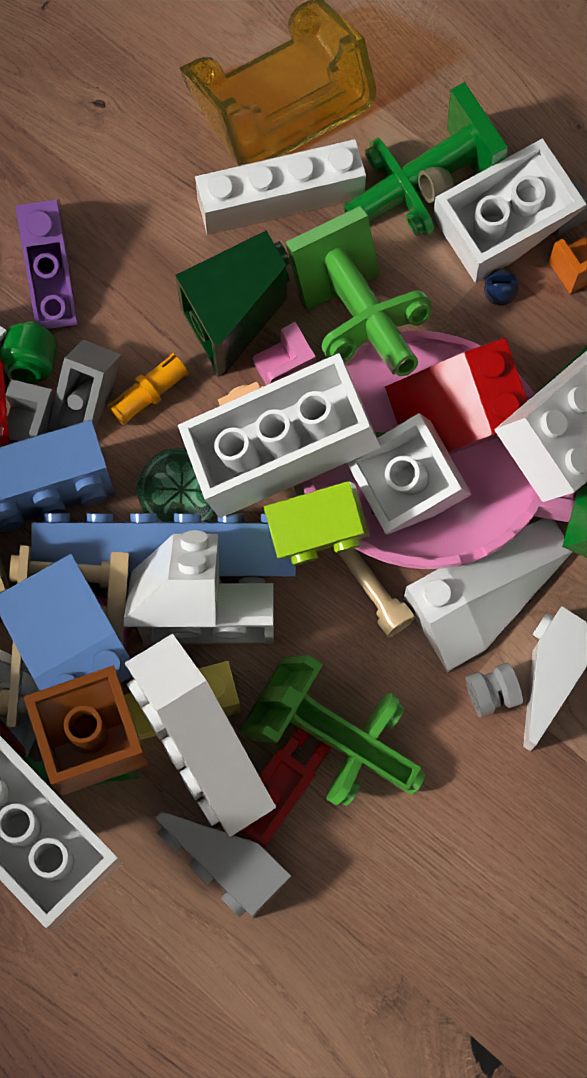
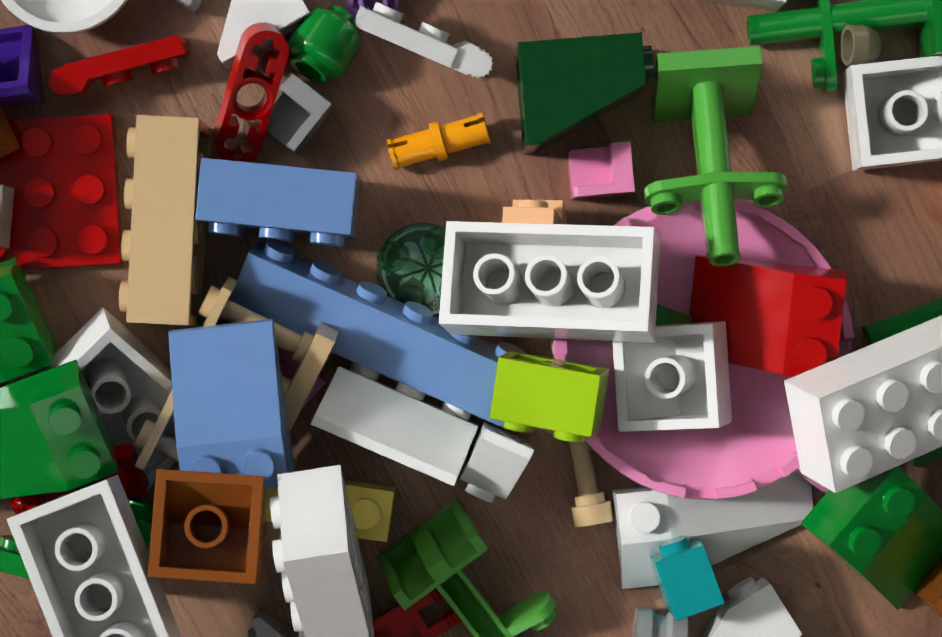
camera: 20 degrees right, 15 degrees up
light grey slope [47,340,122,432] -> none
white slope [124,530,219,627] -> none
dark blue hinge [484,269,518,306] -> none
none -> white hinge [354,2,494,79]
none -> white slope [460,422,534,503]
none -> teal slope [650,535,725,621]

